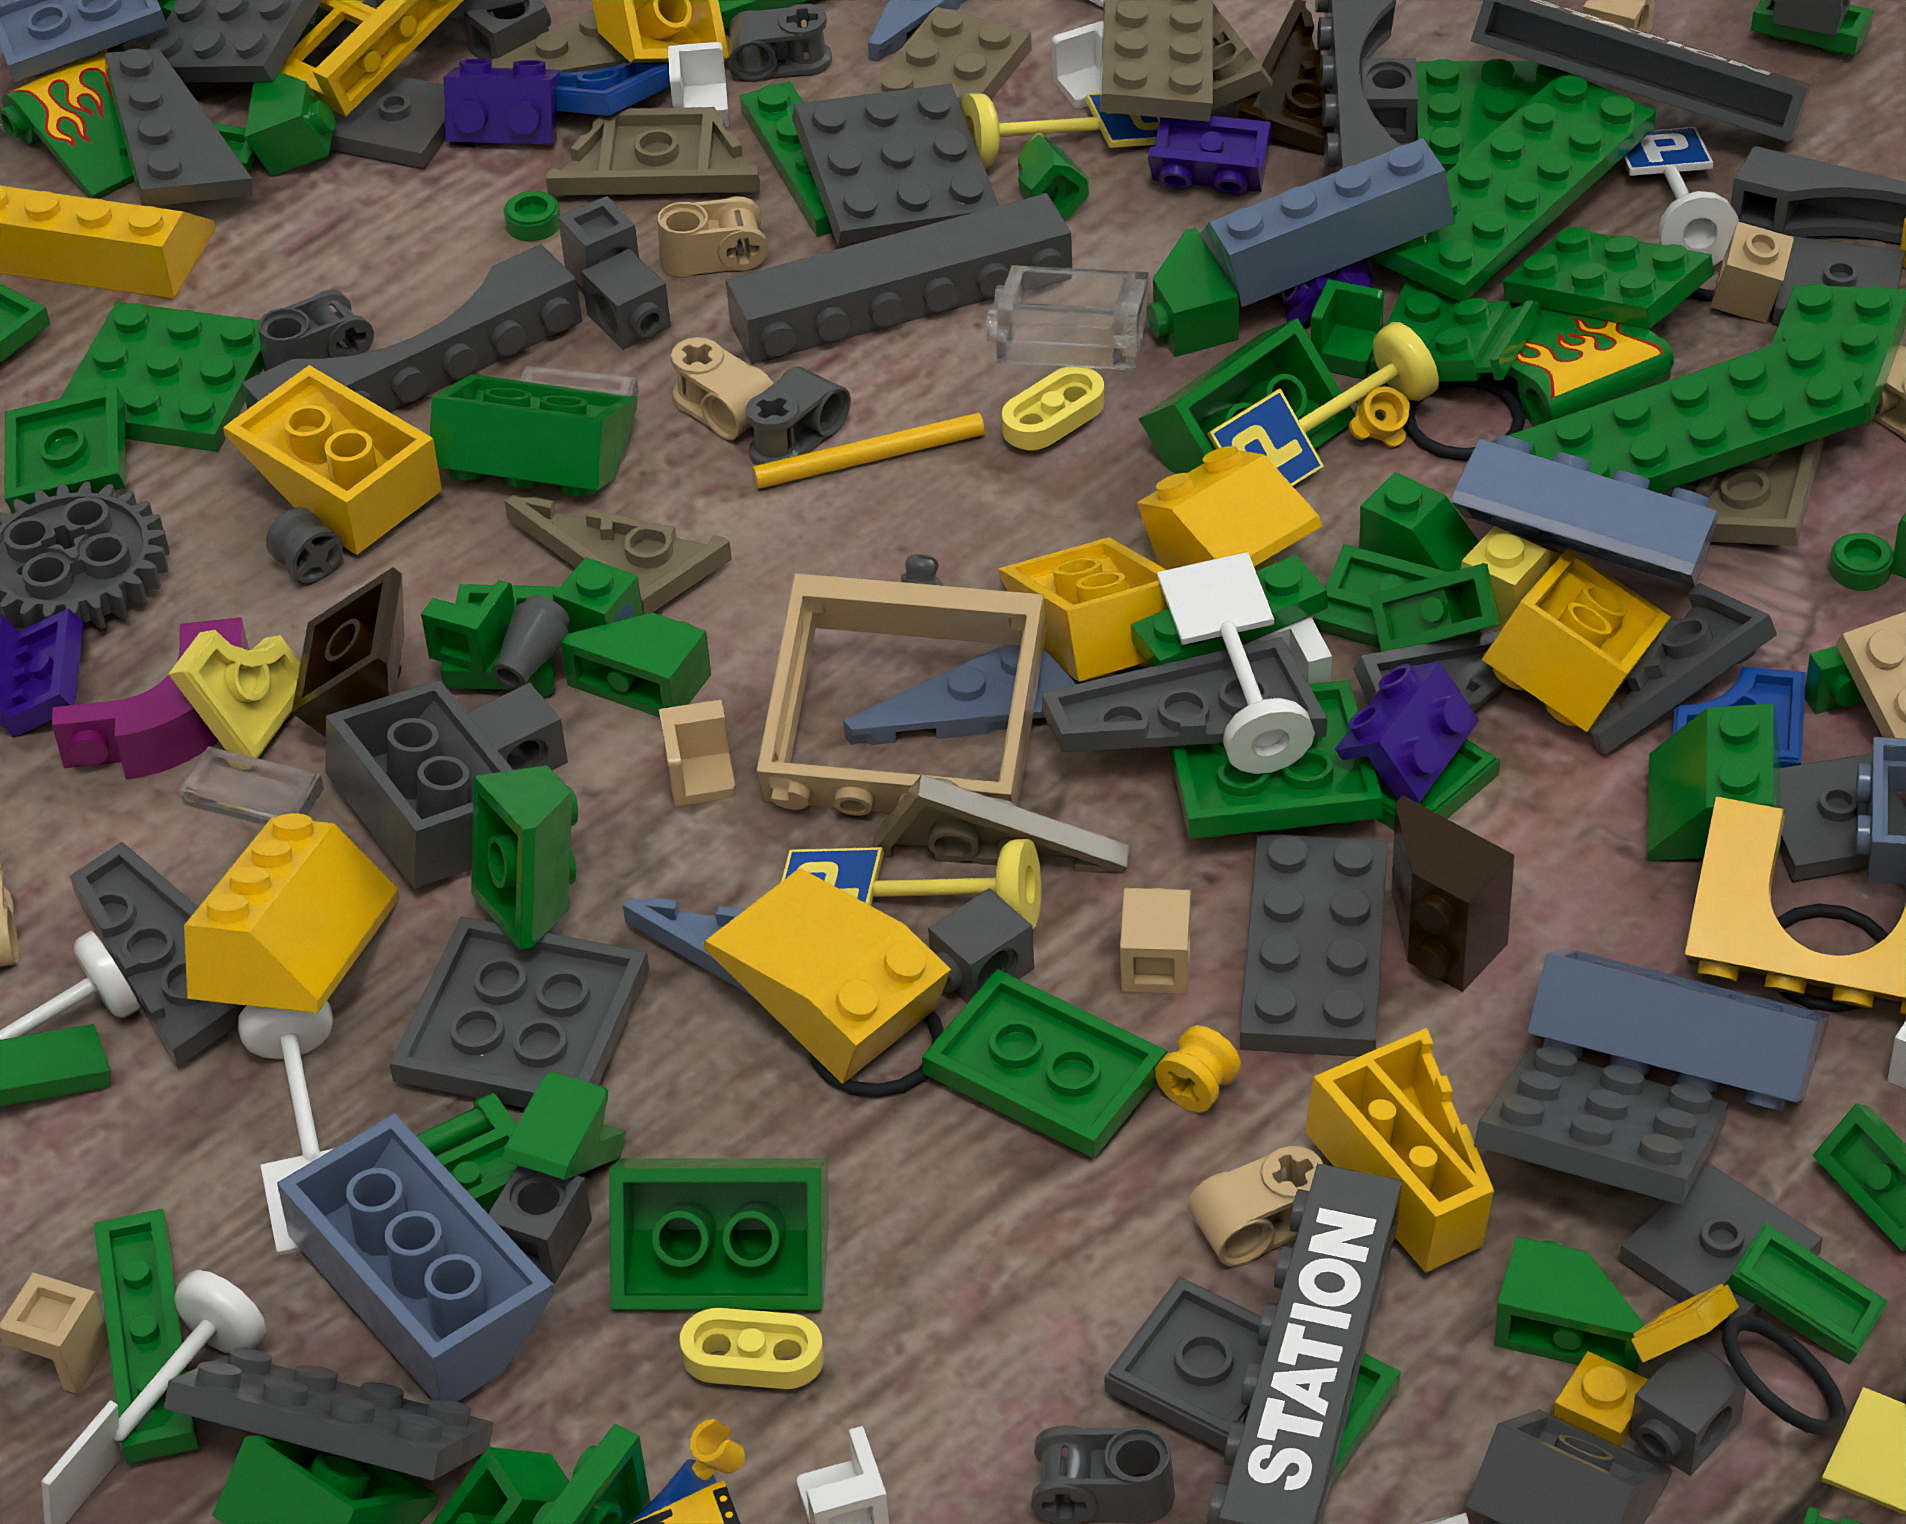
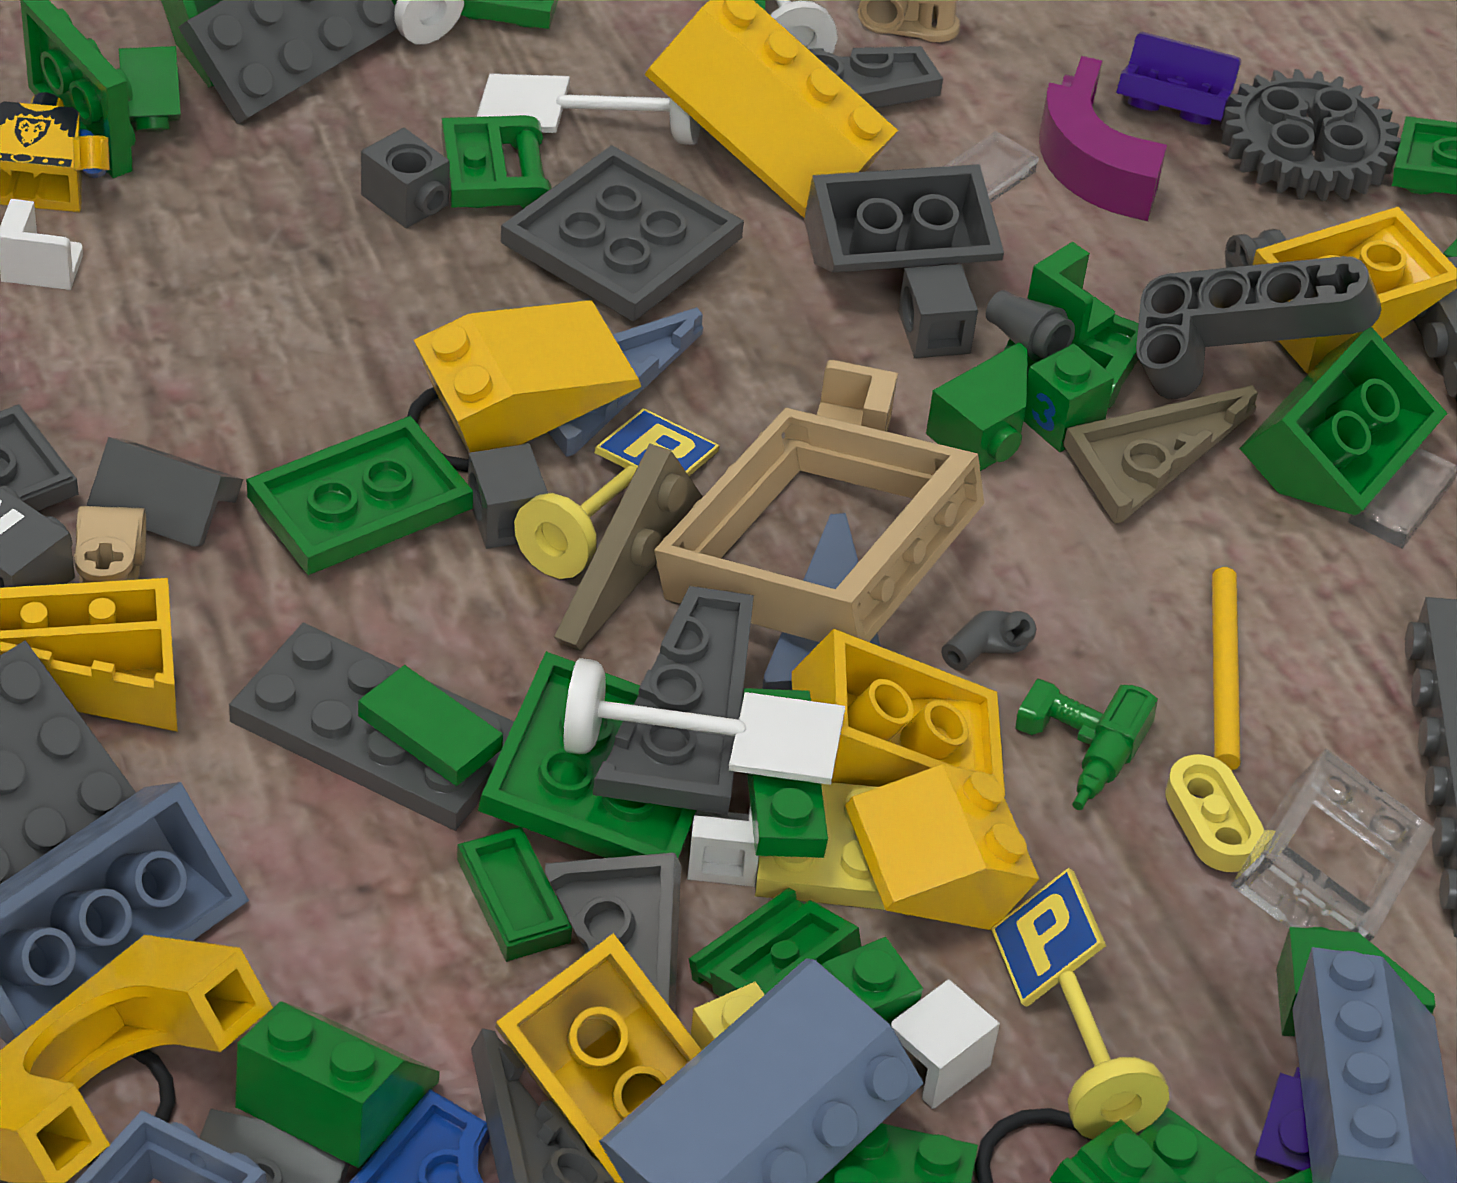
camera: 105 degrees right, 0 degrees up
light yellow tile [168,630,301,767] -> none
sand blue slope [277,1113,554,1402] -> none
dark brown slope [291,567,404,737] -> none
green slope [471,765,578,950] -> none
green slope [502,1072,626,1180] -> none
green slope [609,1158,829,1310] -> none
tan piece [671,337,774,440] -> none
light yellow plate [680,1308,824,1389] -> none
dark grey piece [746,367,851,465] -> none
tan brick [1120,888,1191,994] -> none
green slope [1138,318,1355,474] -> none
yellow wheel [1155,1025,1241,1113] -> none
green panel [1311,279,1384,380] -> none
dark purple bracket [1335,661,1479,802] -> none
yellow plate [1349,386,1410,448] -> none
green slope [1368,563,1501,652] -> none
dark brown slope [1391,796,1514,992] -> none
none -> dark grey panel [87,437,243,547]
none -> green tile [358,664,503,787]
none -> white panel [891,979,1000,1109]
none -> green piece [1015,678,1158,810]
none -> dark grey beam [1136,256,1382,399]

